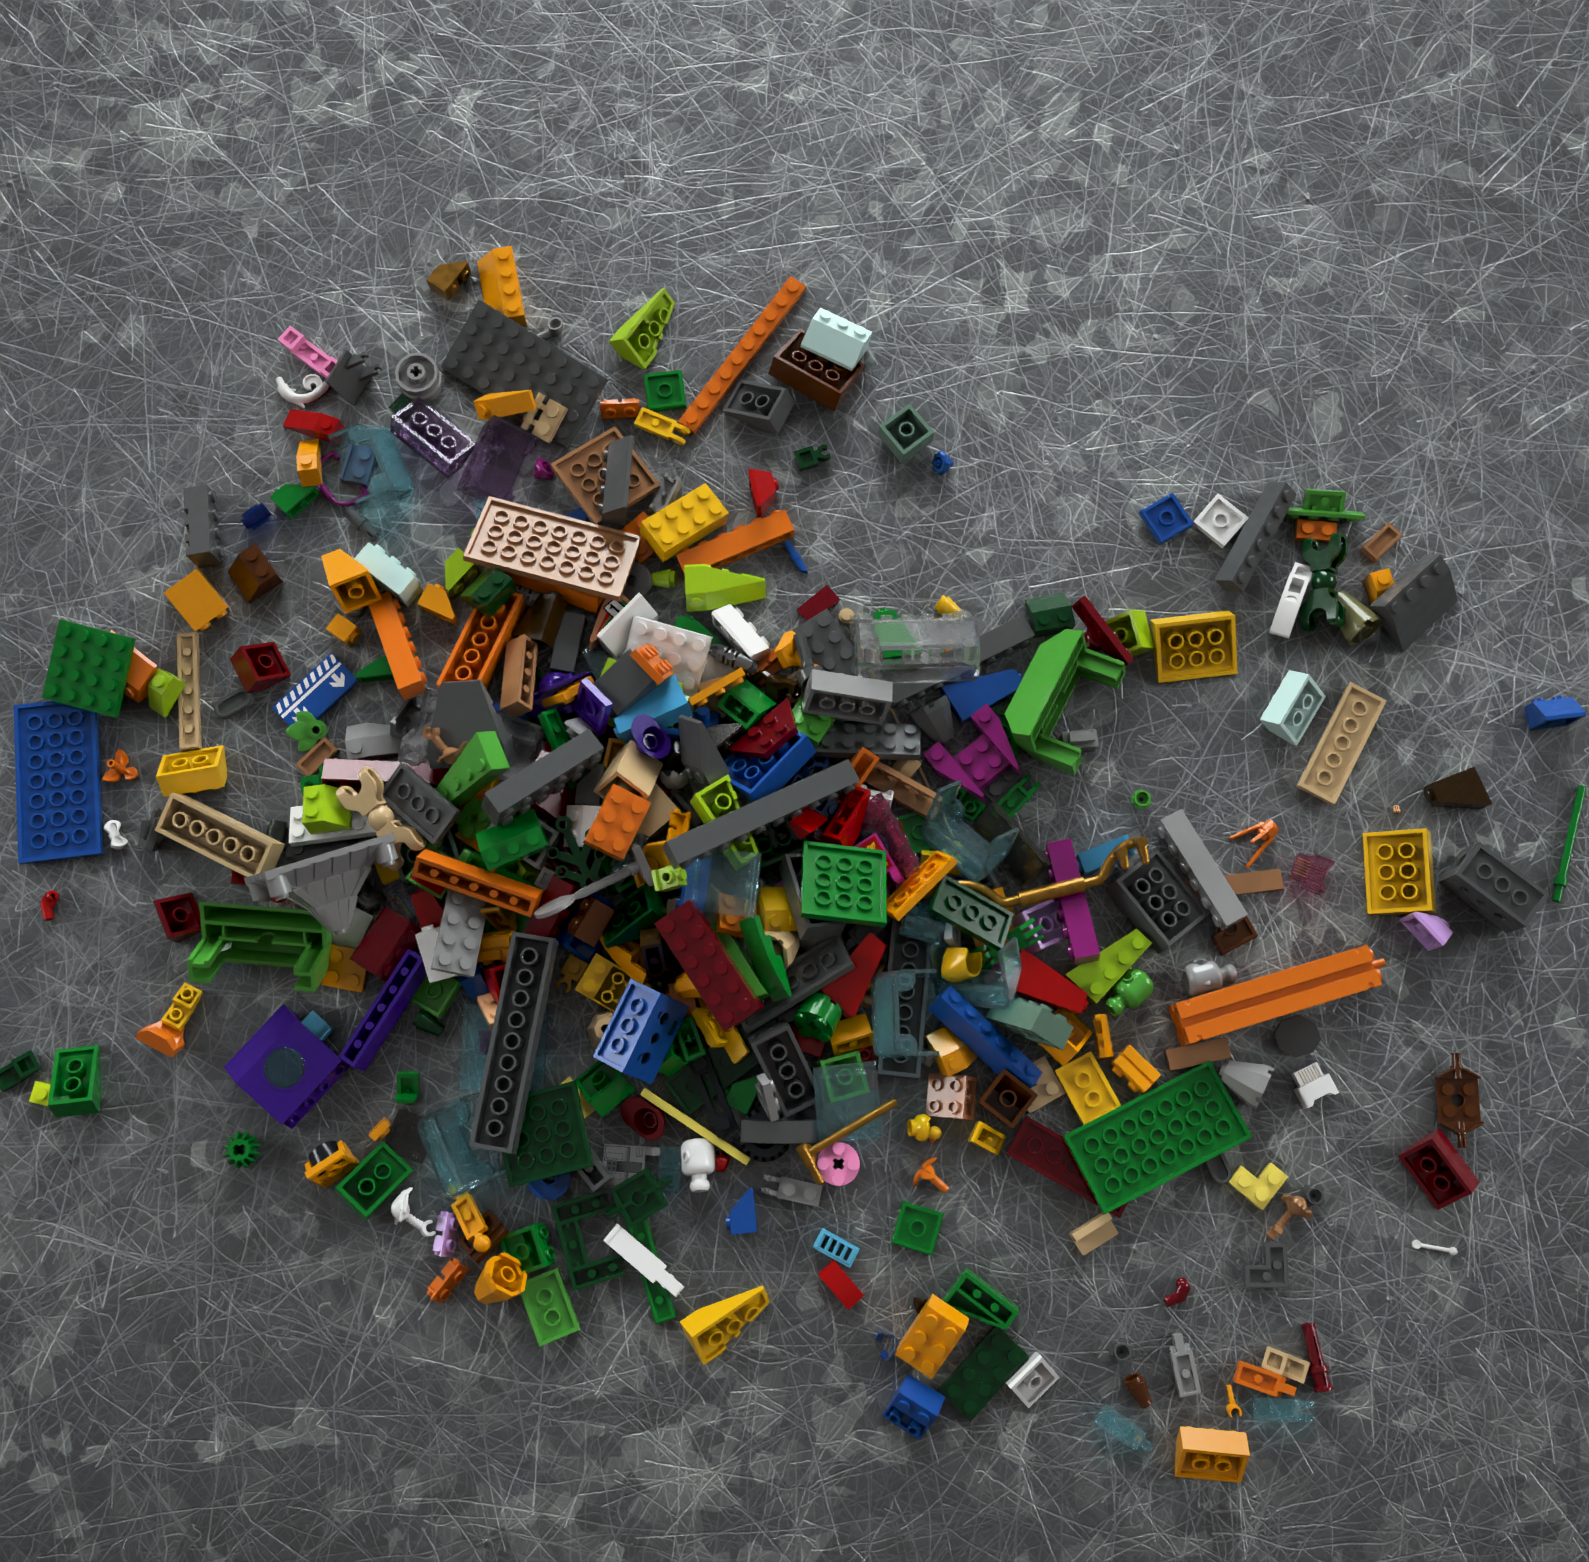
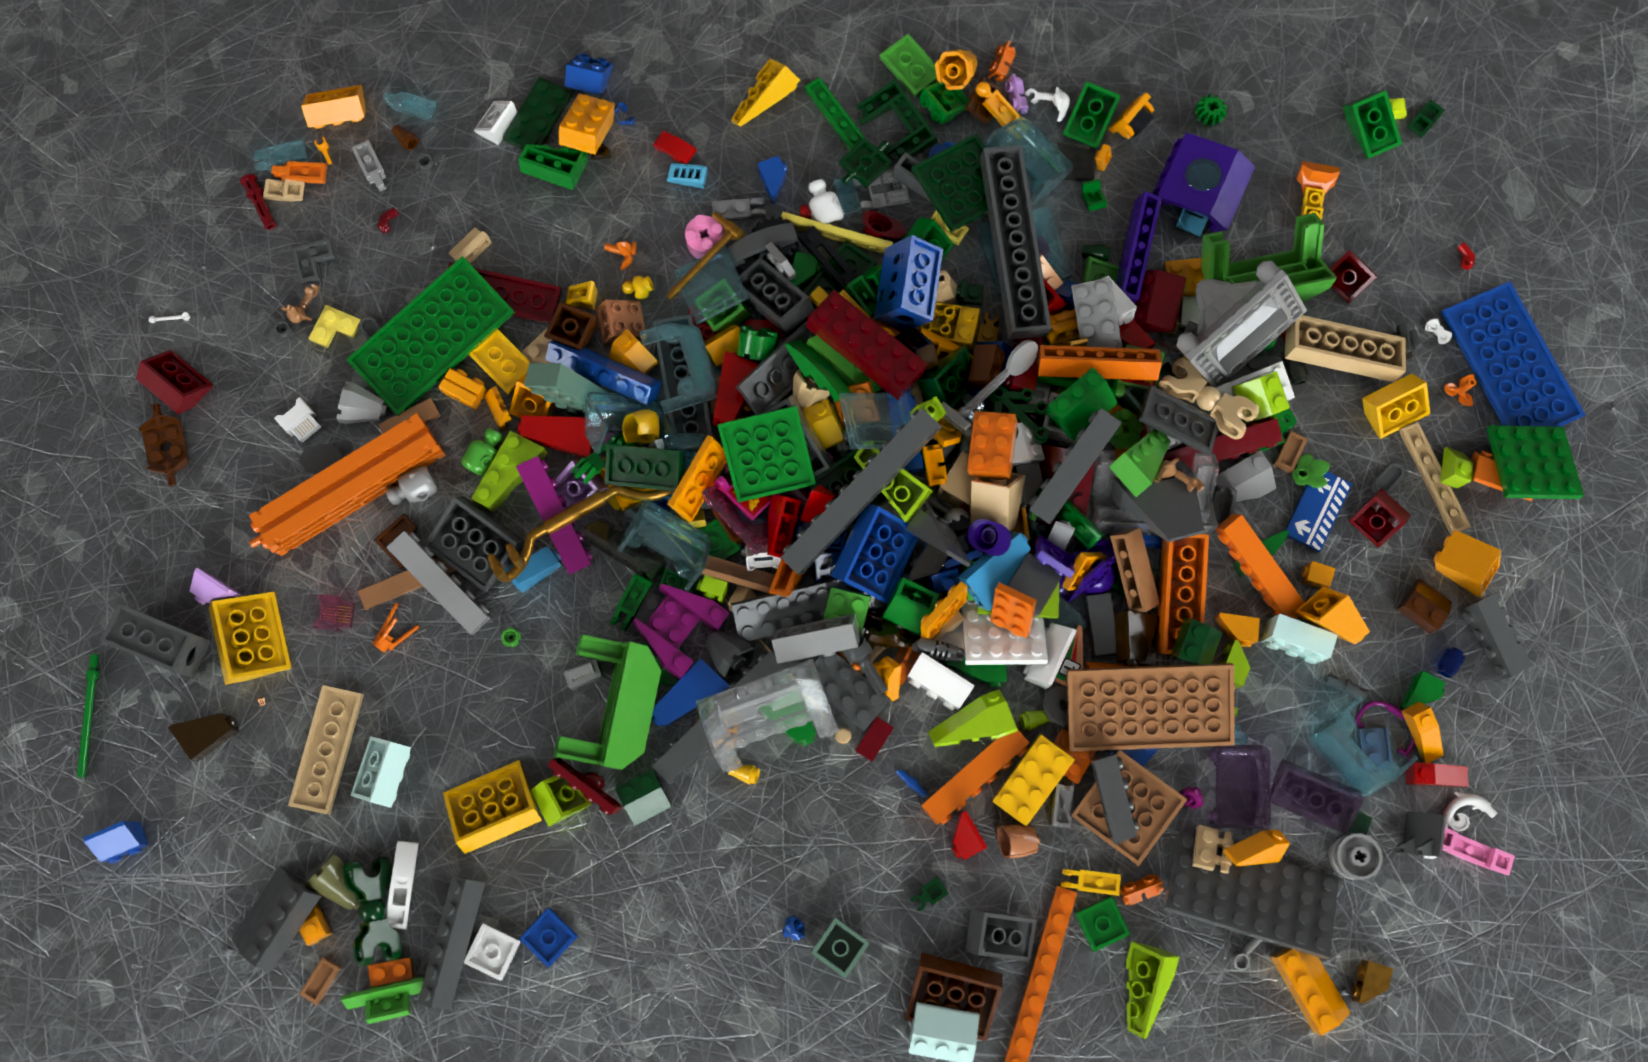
camera: 160 degrees right, 0 degrees up
white piece [603,1223,684,1297] -> none
dark red wing [728,698,798,759] -> none
green tile [891,1201,944,1256] -> none
none -> lime brick [697,575,729,604]
none -> dark green bracket [956,279,984,306]
none -> nougat helmet [996,824,1040,859]

